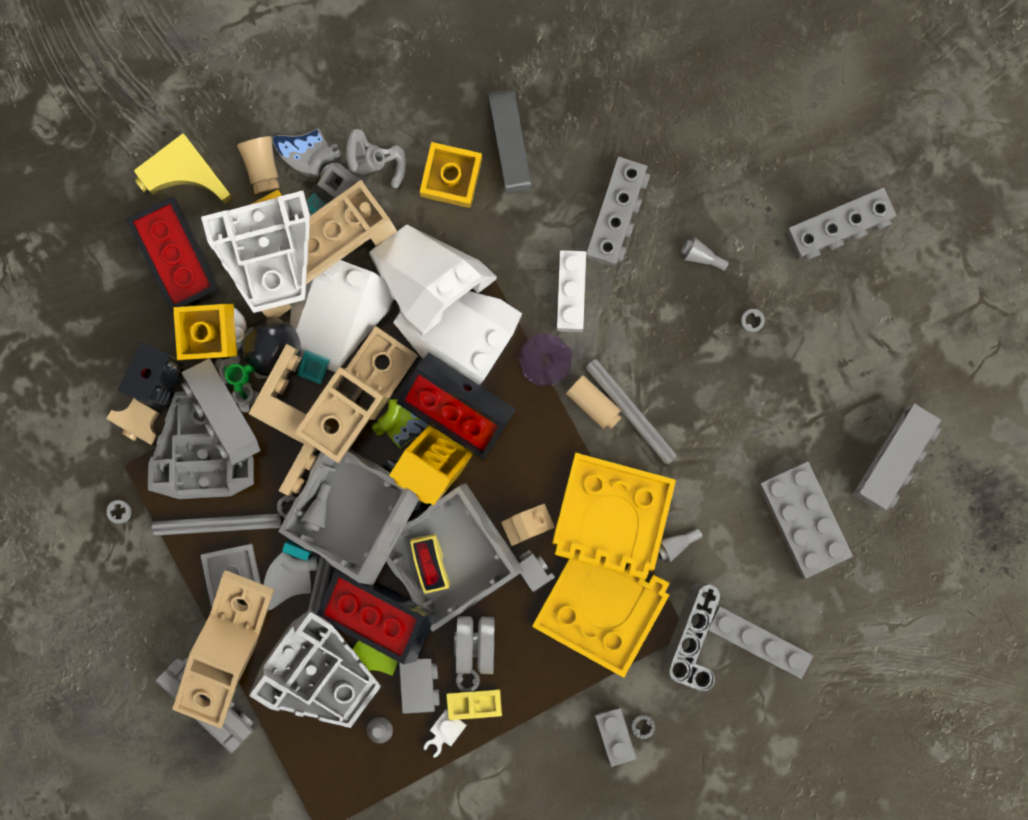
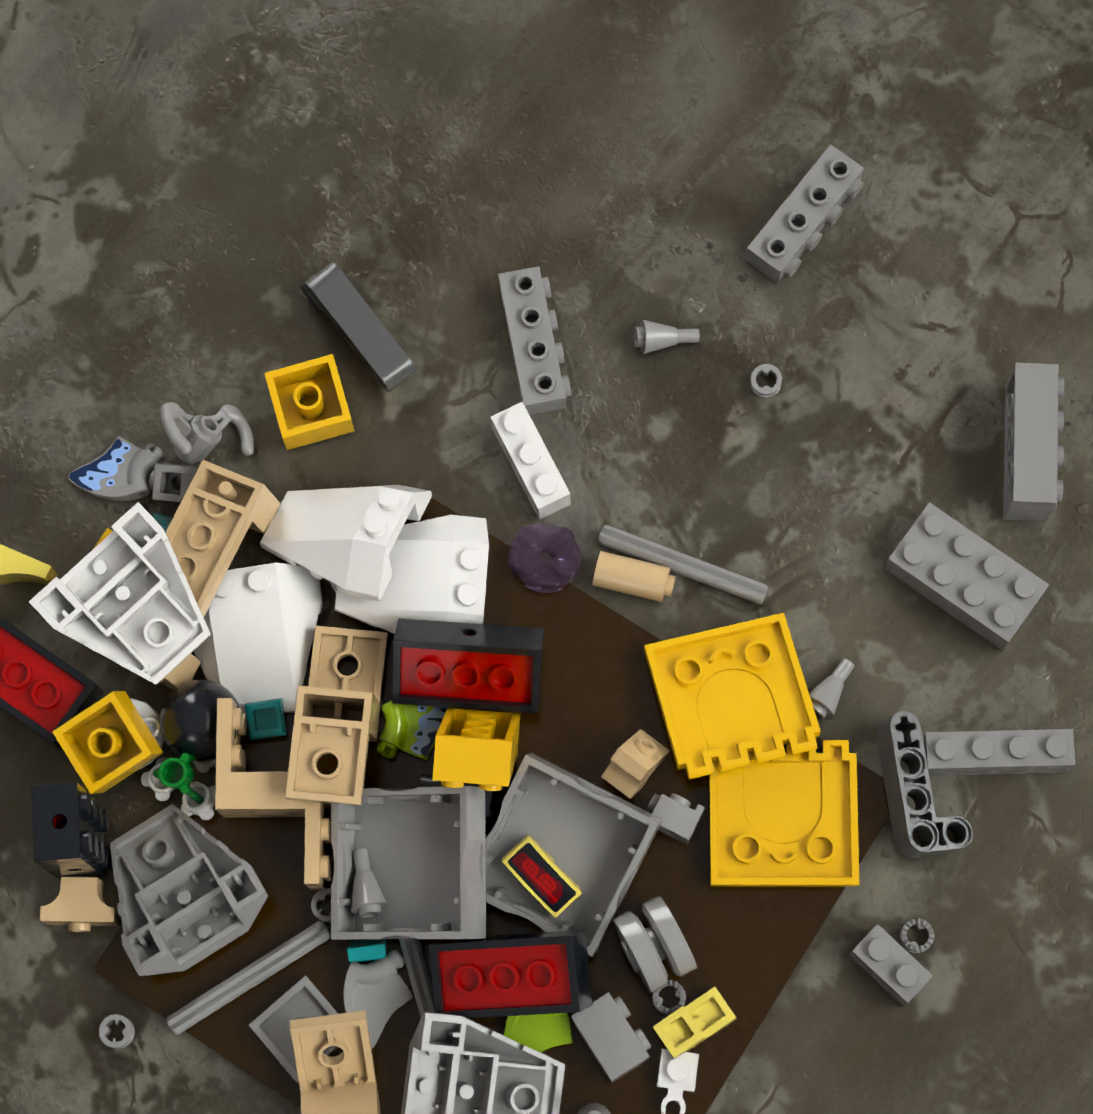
camera: 25 degrees left, 10 degrees down
light grey brick [181,358,260,465] -> none
tan plant [237,136,279,194] -> none

